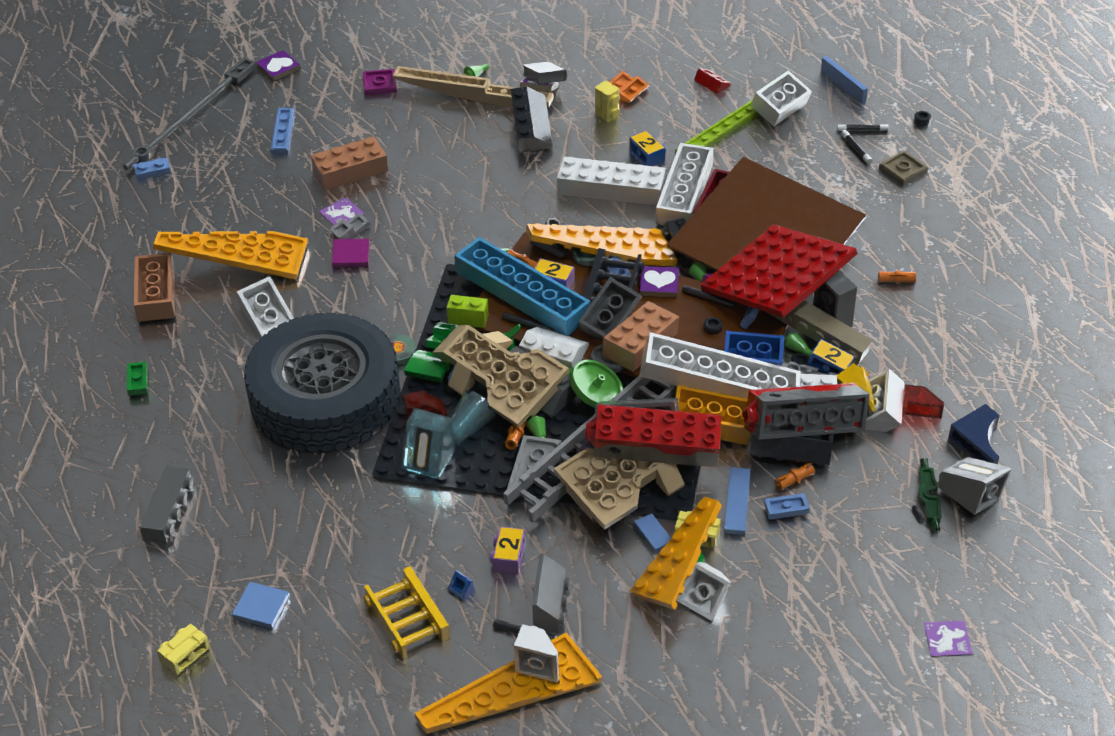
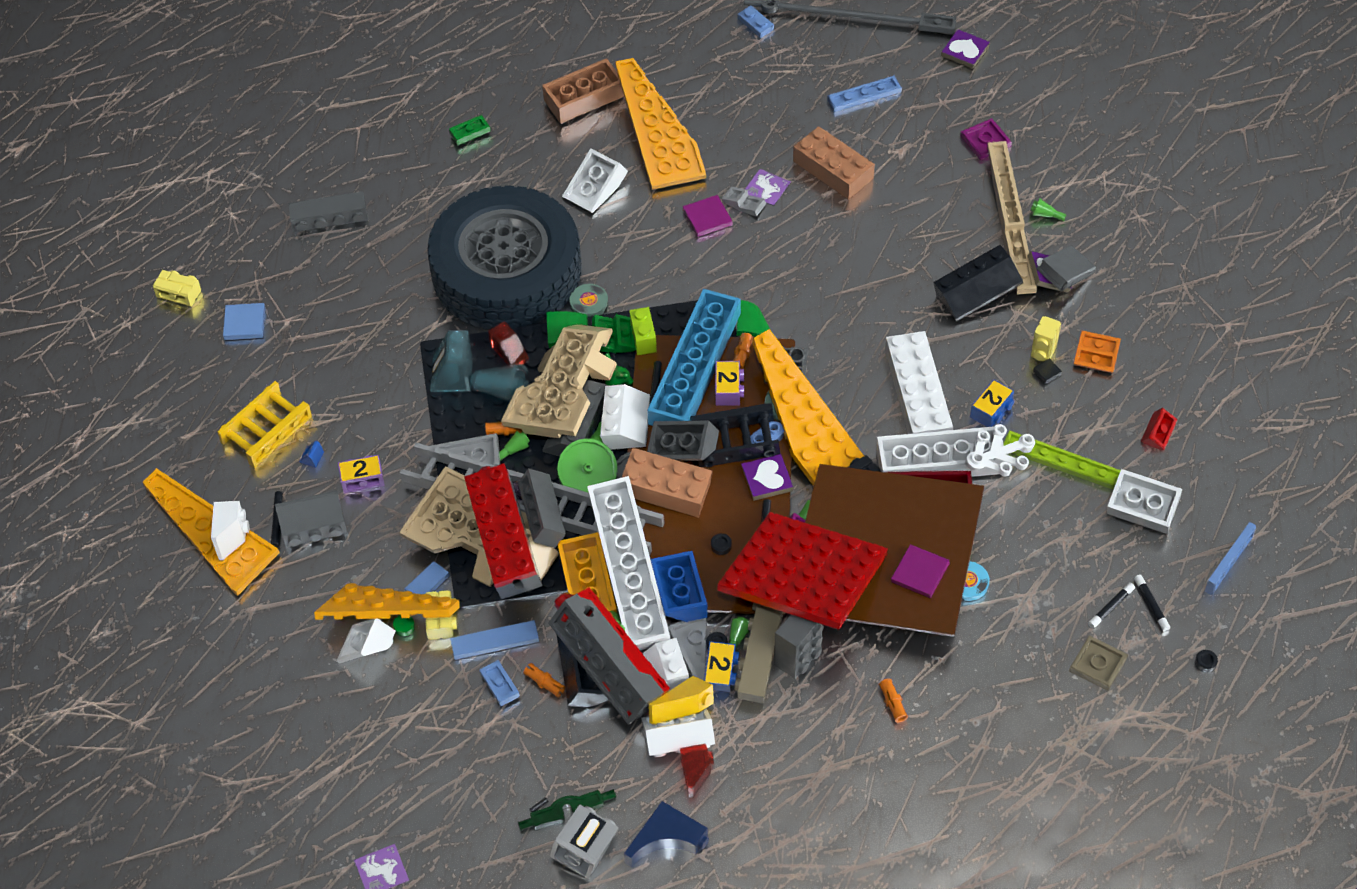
camera: 70 degrees right, 10 degrees up
none -> magenta tile [891,544,950,598]
none -> white plant [966,424,1035,476]
none -> black tile [1033,358,1062,385]

